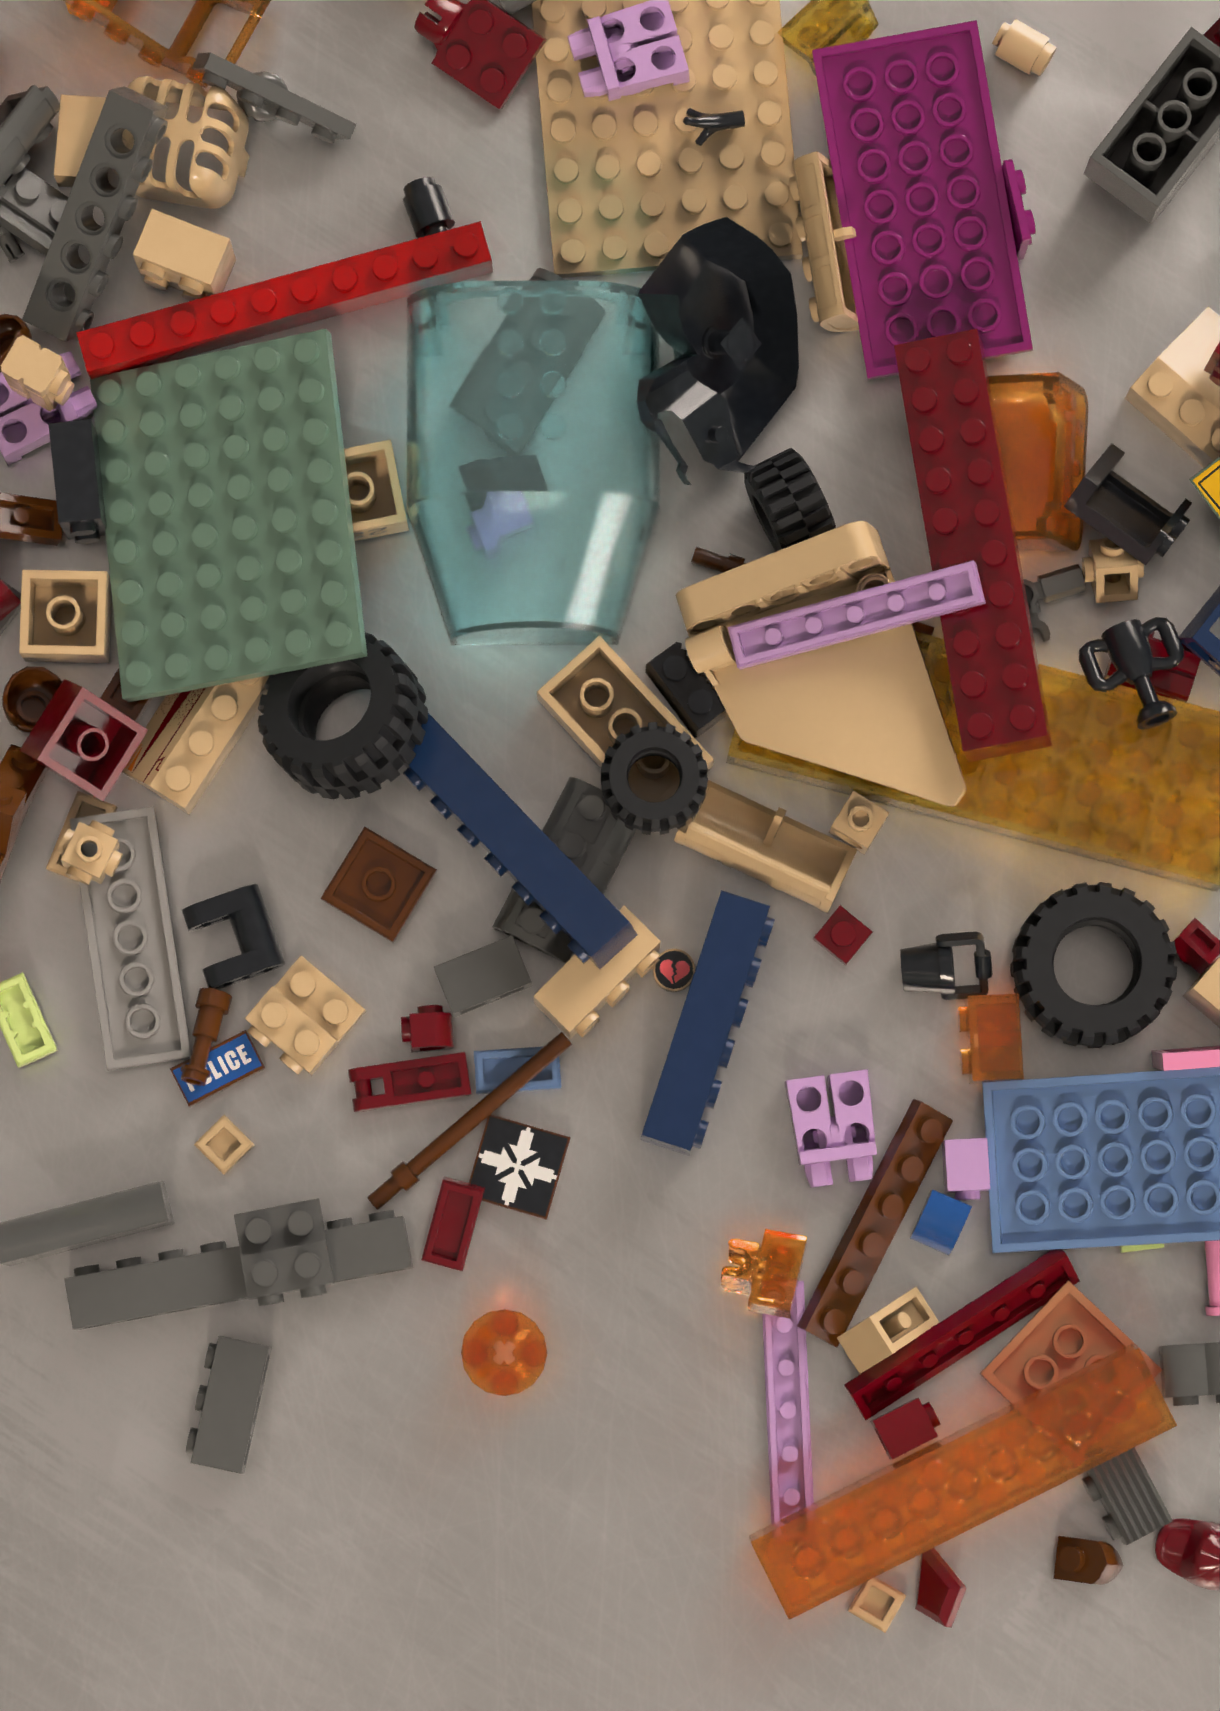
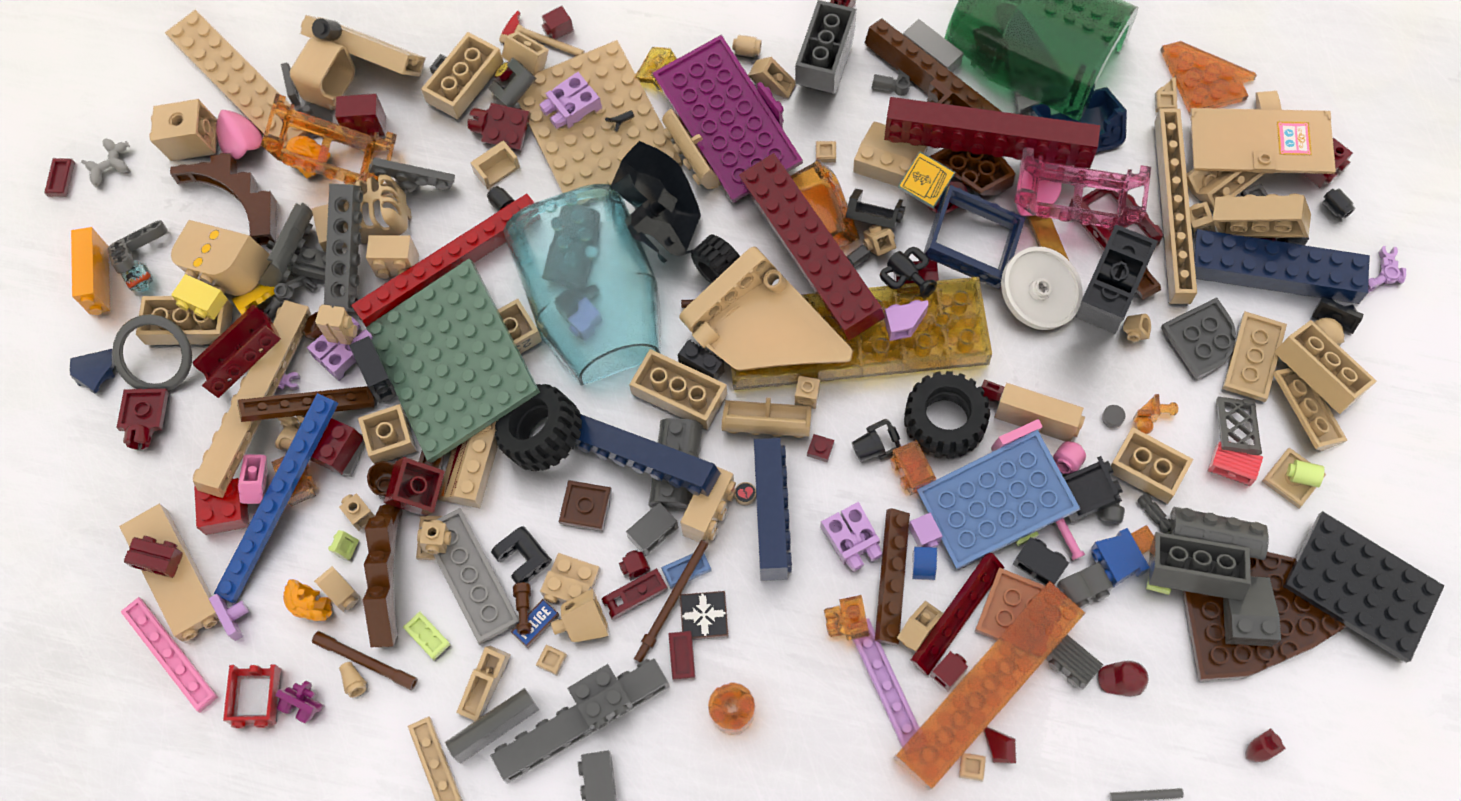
camera: 15 degrees left, 15 degrees down
black tyre [601,722,708,835] -> none
lavender tile [728,560,986,670] -> none
reddish brown plate [1053,1536,1123,1585] -> none
none -> tan slope [456,646,511,721]
none -> tan panel [470,140,520,189]
none -> tan torso [551,589,609,642]
none -> tan slope [748,57,795,98]
none -> tan tile [816,141,836,162]
none -> lavender slope [884,300,929,341]
none -> black piece [1013,537,1070,588]

